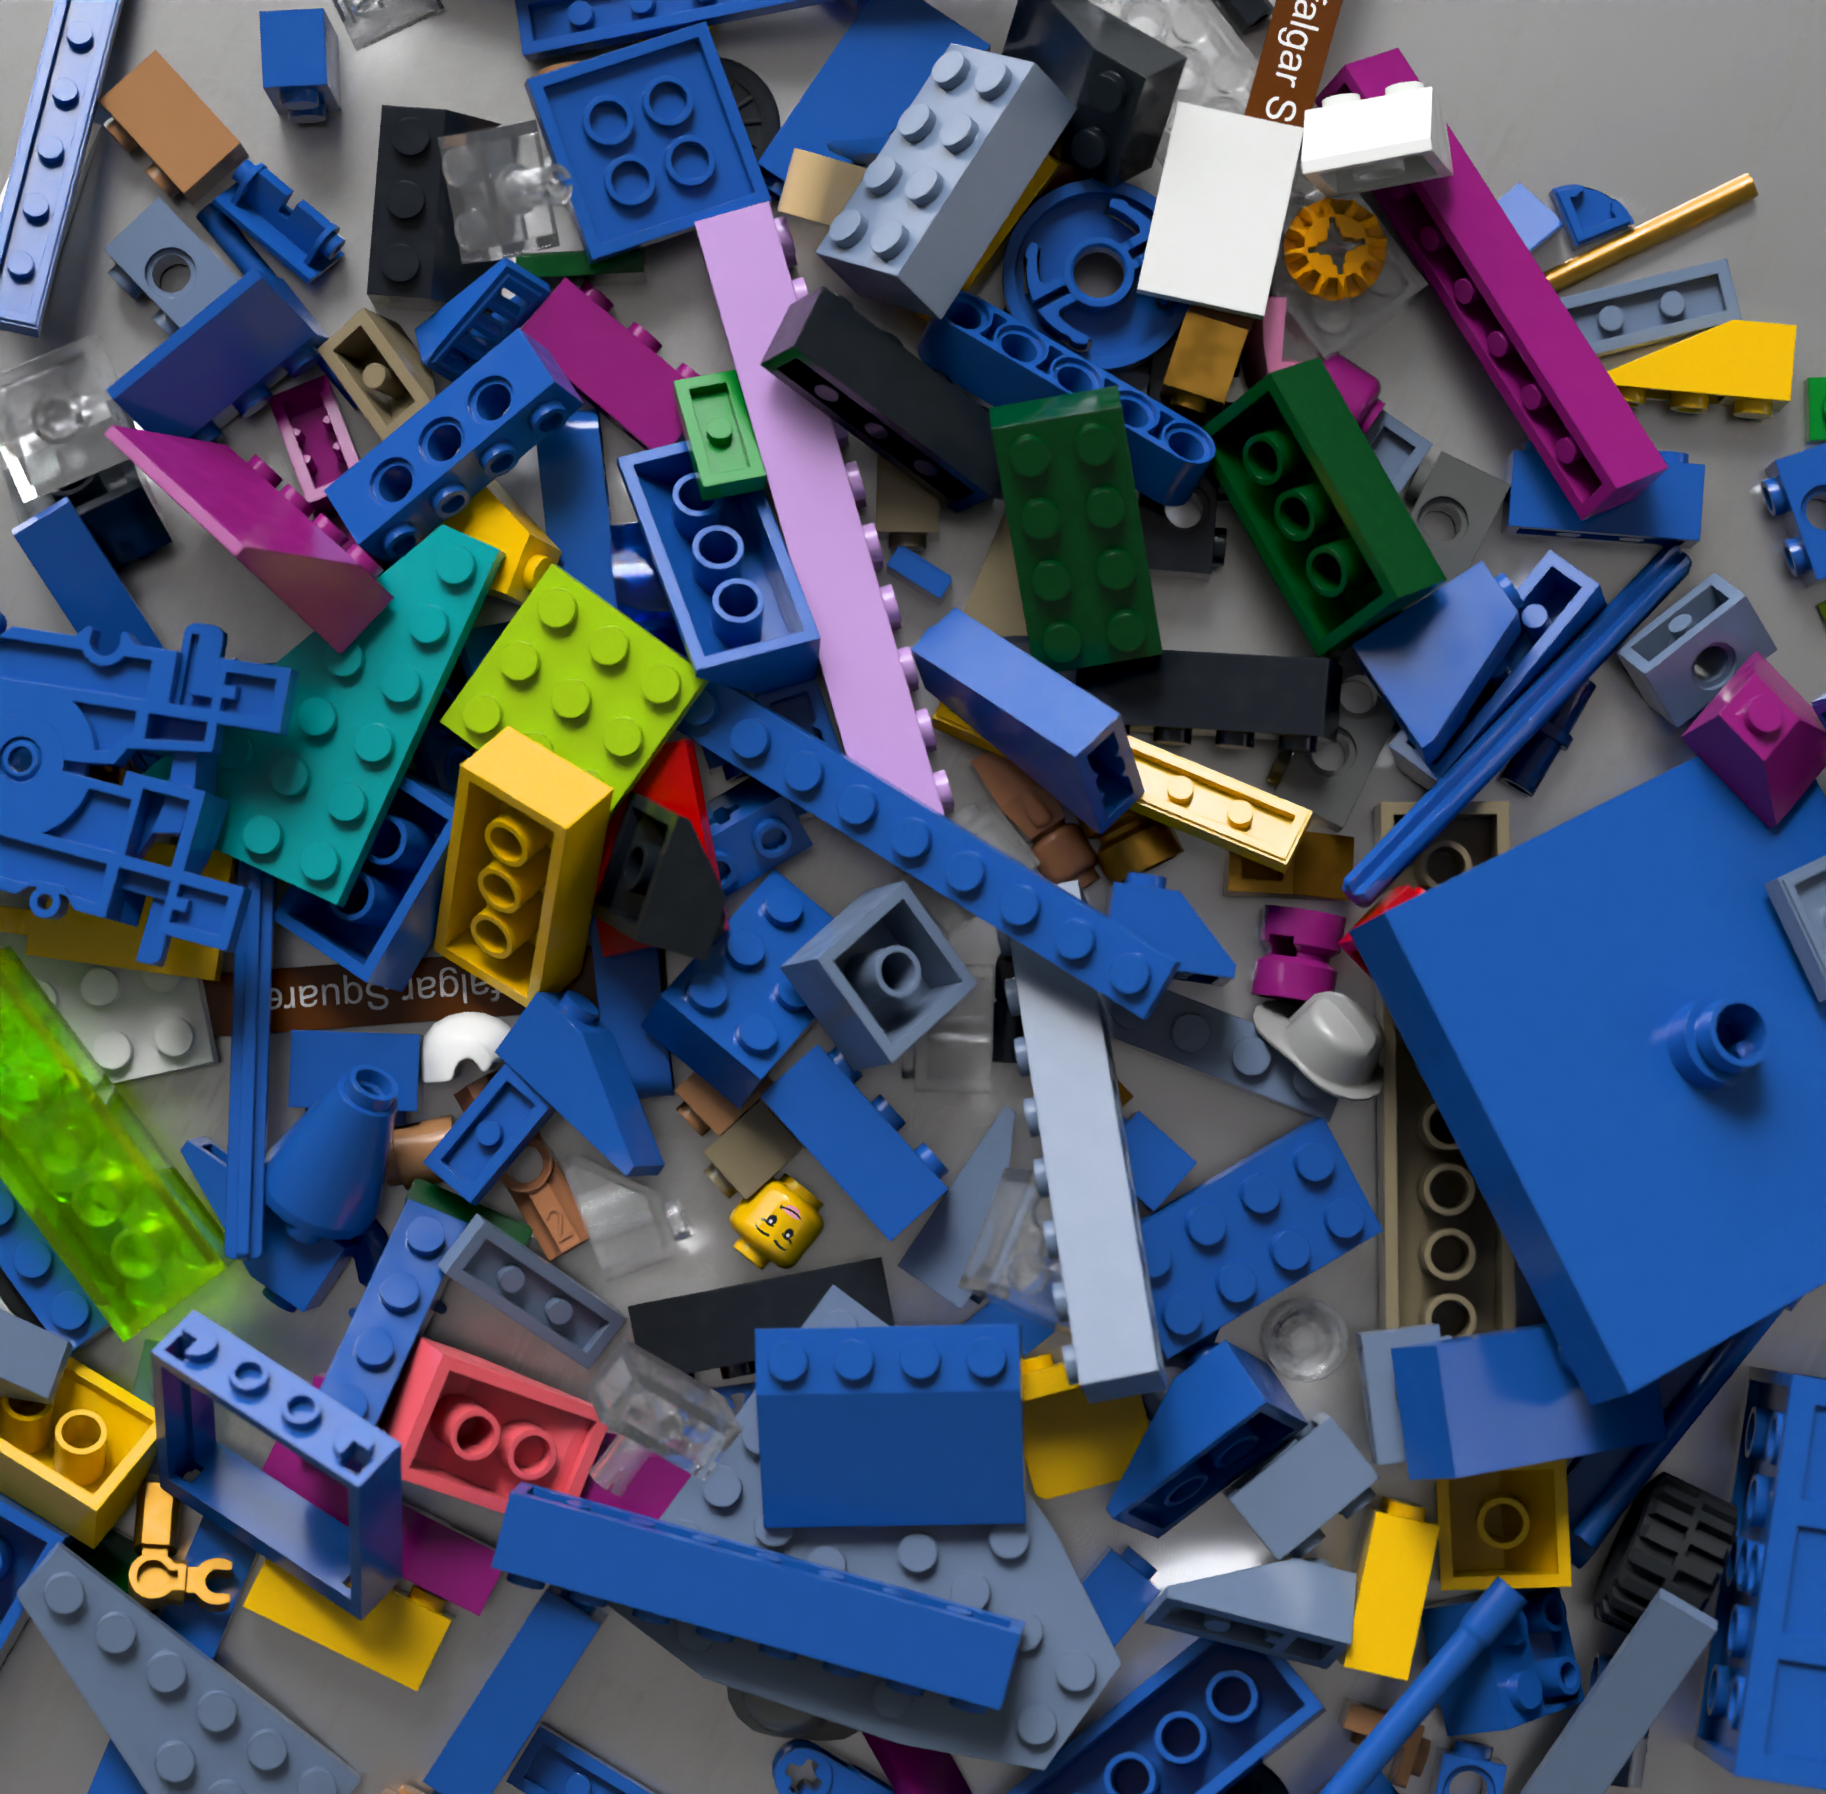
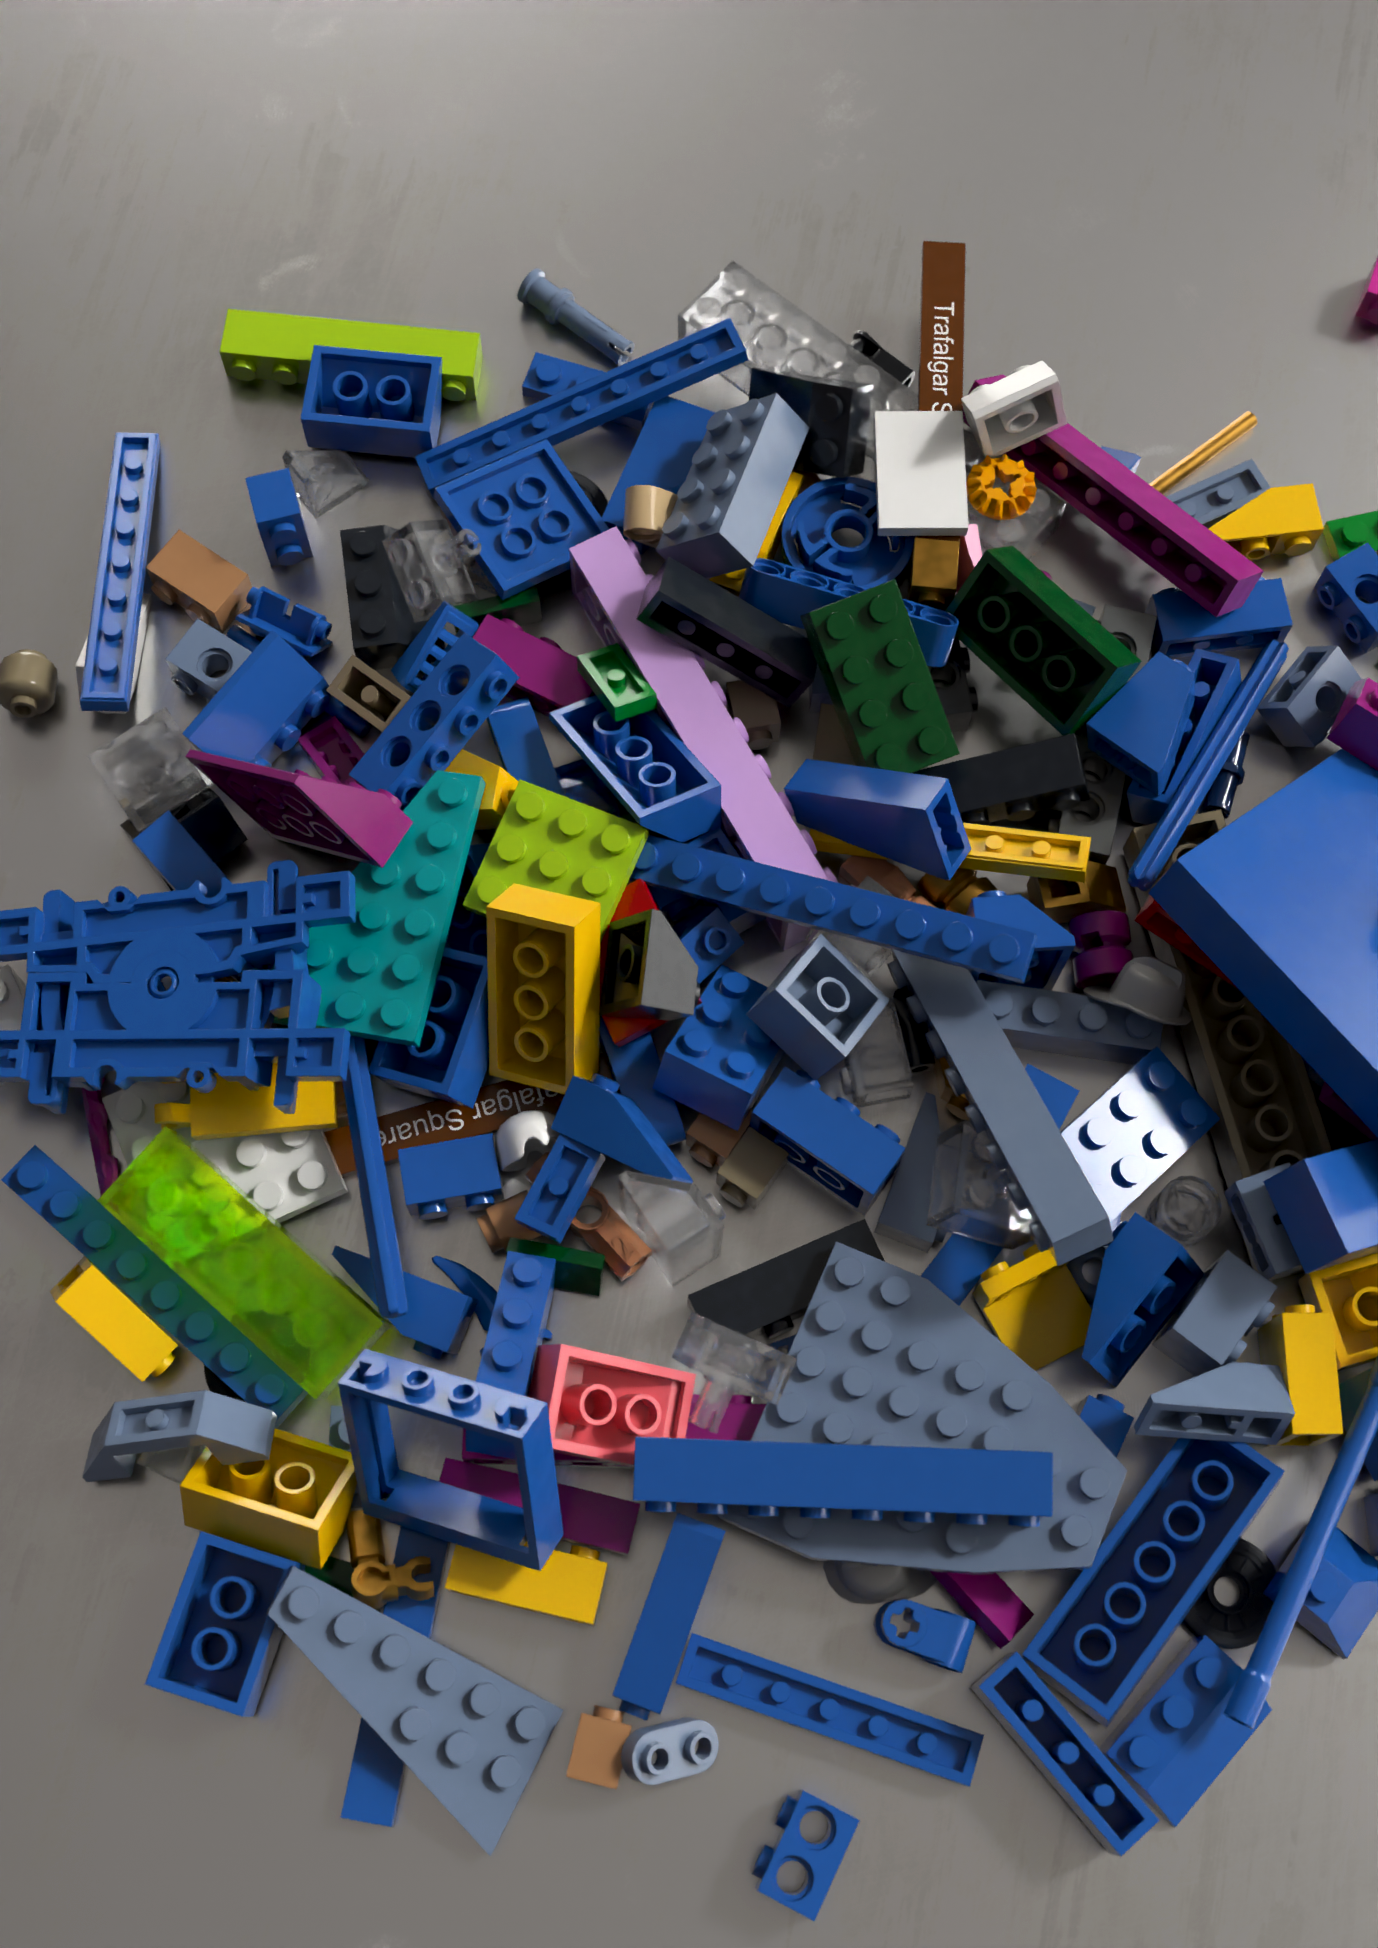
camera: 15 degrees left, 15 degrees down
blue cone [265,1064,398,1244] -> none
sand blue plate [438,1213,627,1370] -> none
yellow head [730,1173,824,1270] -> none
blue slope [755,1324,1026,1528] -> none
blue tile [886,546,952,606] -> none
medium nougat bracket [1338,1697,1431,1788] -> none
blue tile [1549,184,1635,251] -> none

